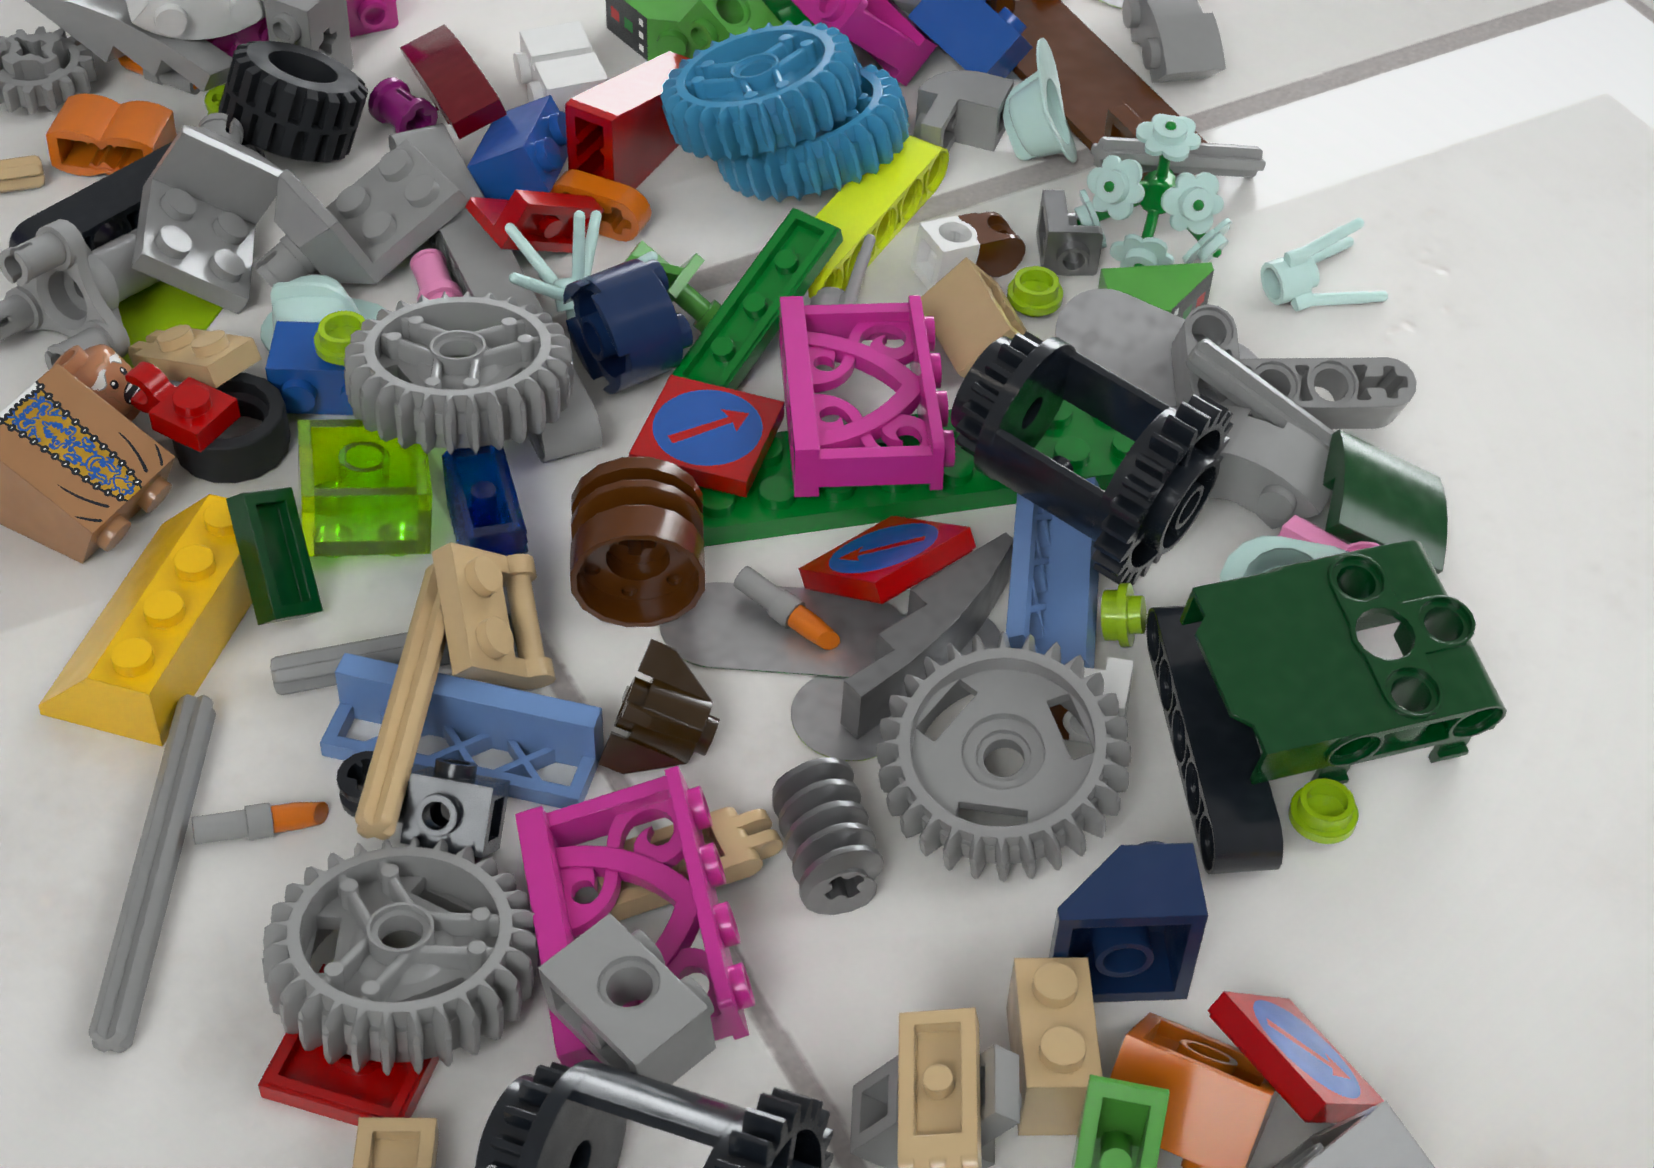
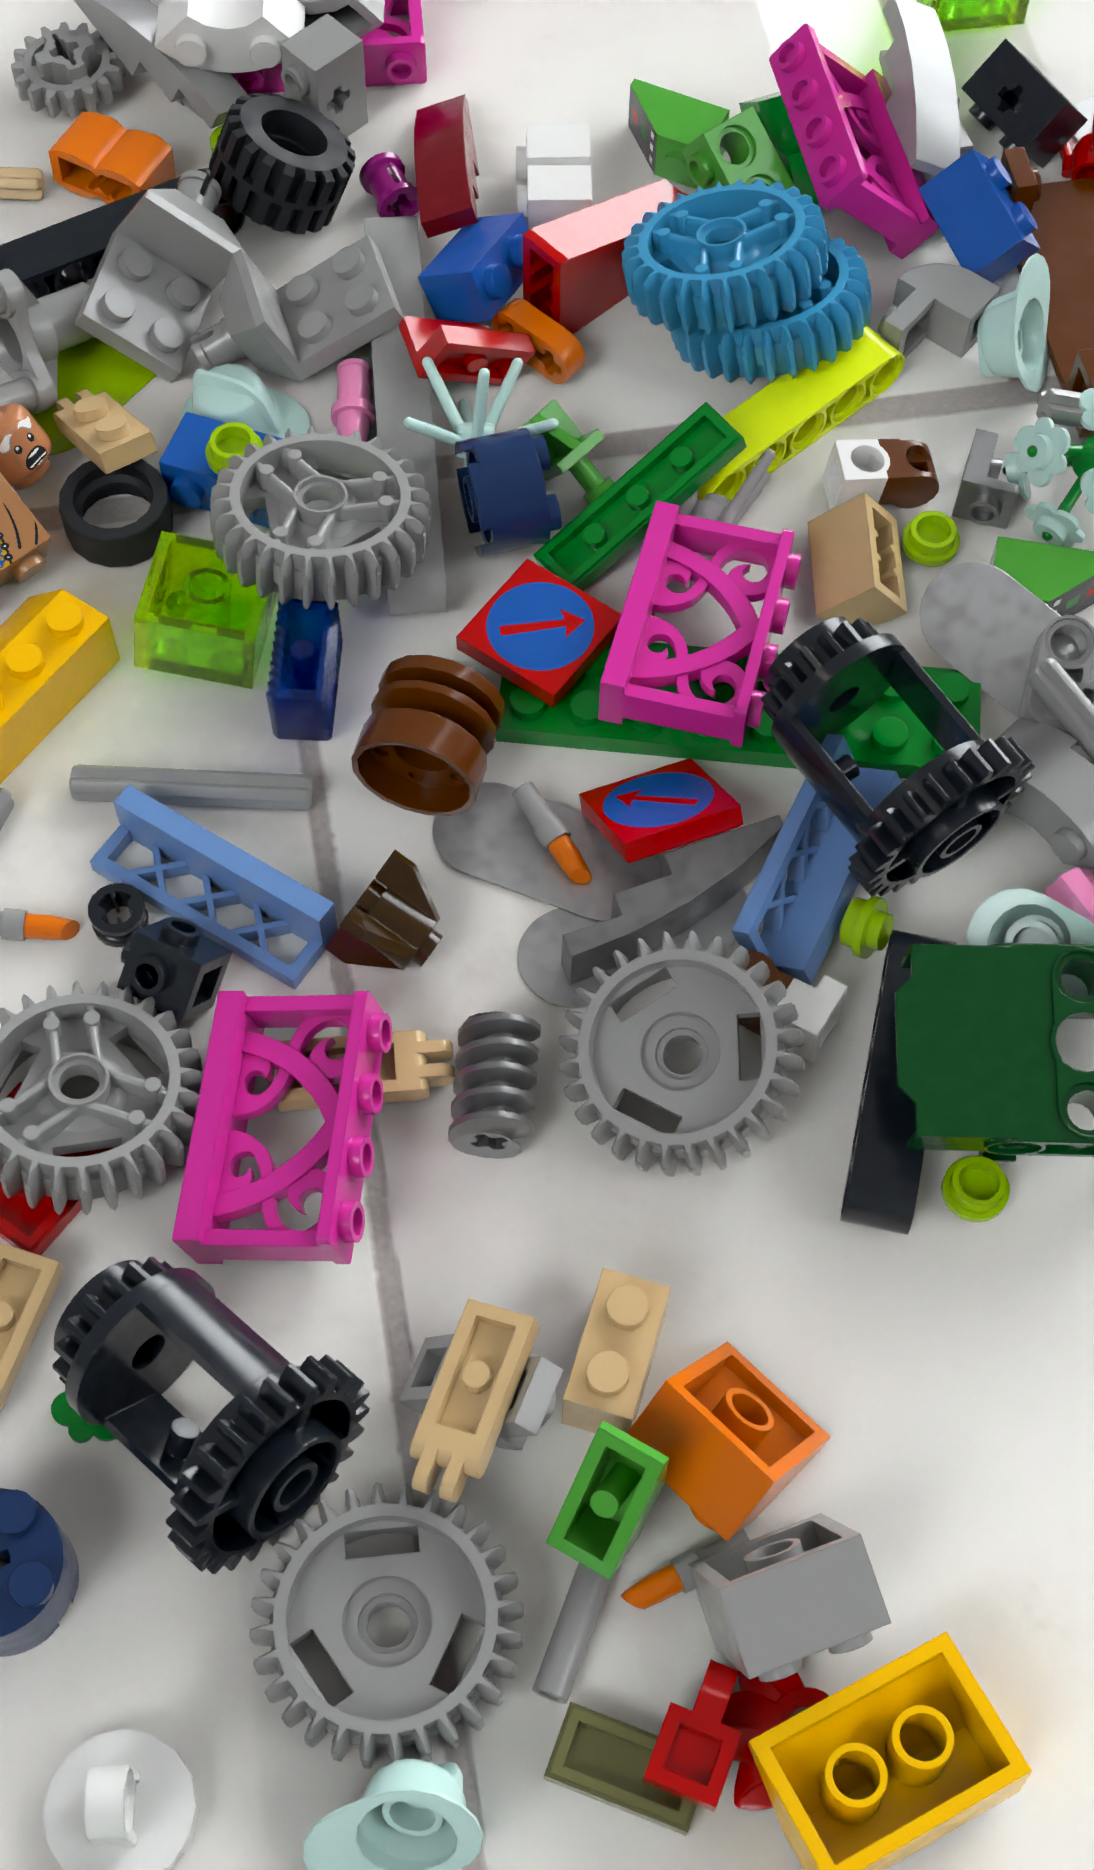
camera: 20 degrees right, 15 degrees up
red plate [125,361,240,453] -> none
dark green tile [226,487,323,625] -> none
tan axle [355,564,447,841] -> none
tan plate [432,542,556,690] -> none
light grey brick [538,913,716,1084] -> none
dark blue slope [1049,841,1208,1003] -> none
red tile [1207,991,1384,1123] -> none

